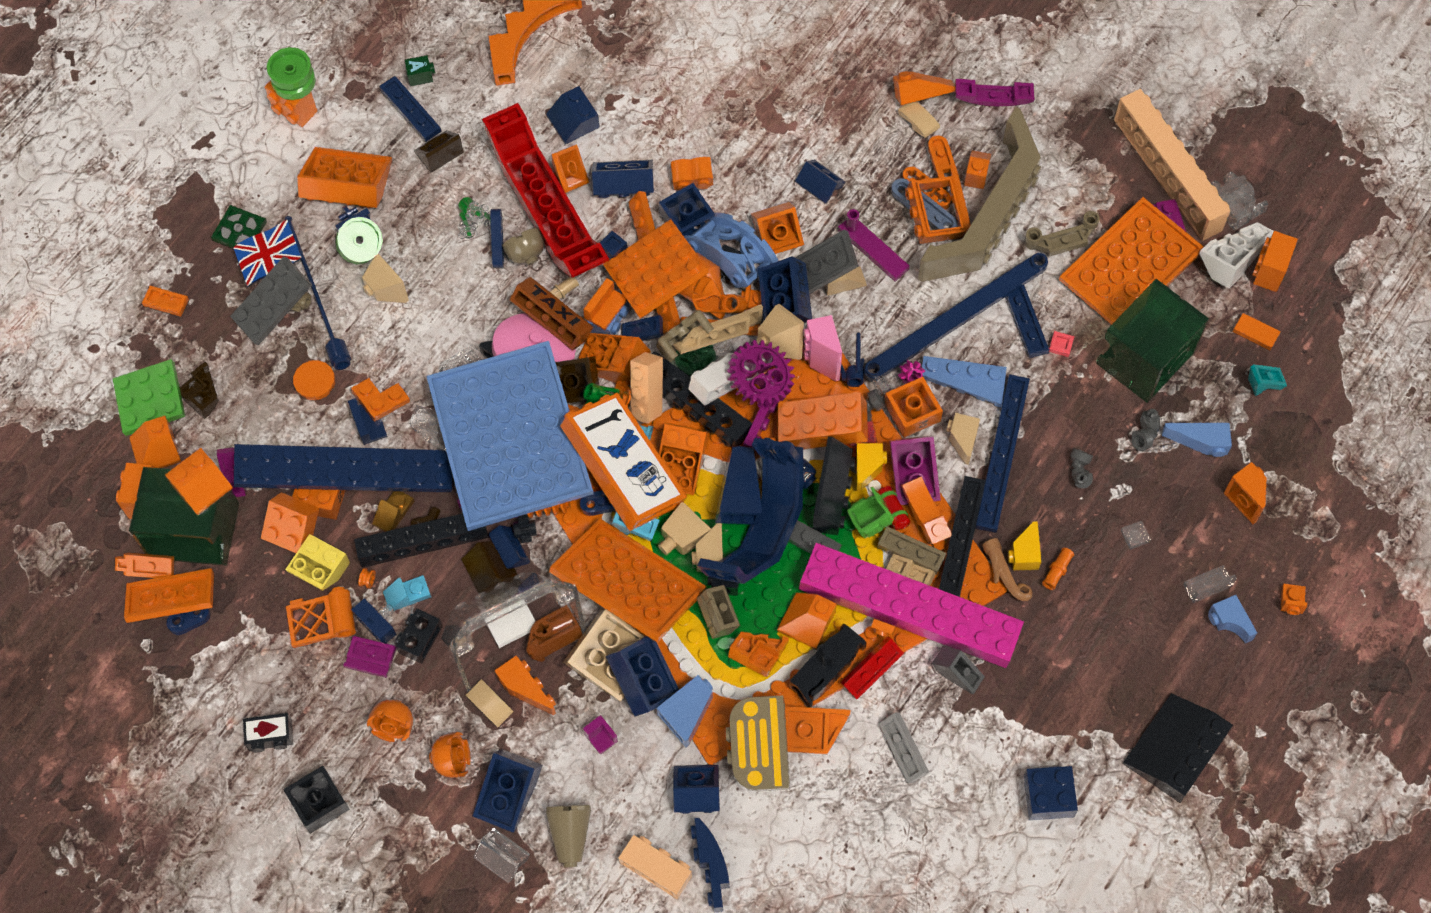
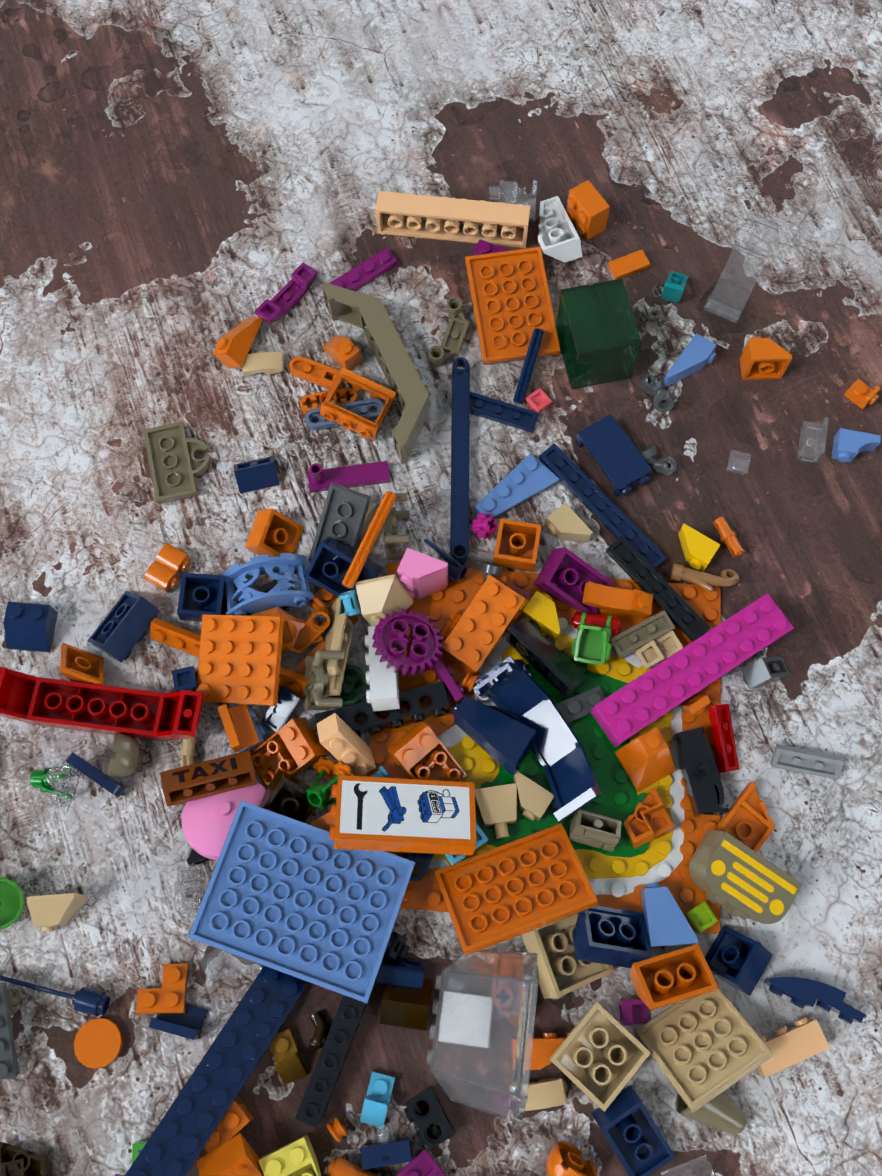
camera: 55 degrees left, 5 degrees up
none -> dark tan plate [143,421,211,505]
none -> magenta plate [329,247,398,291]
none -> medium azure bush [339,590,361,616]
none -> orange axle [342,491,396,589]
none -> dark tan plate [382,493,409,560]
none -> dark blue axle [513,328,544,404]
none -> tan slope [549,1002,651,1112]
none -> dark blue panel [575,414,652,498]
none -> orange slope [629,944,719,1011]
none -> tan tile [635,987,773,1113]
none -> lime tile [685,901,718,934]
none -> clear windscreen [703,213,781,323]

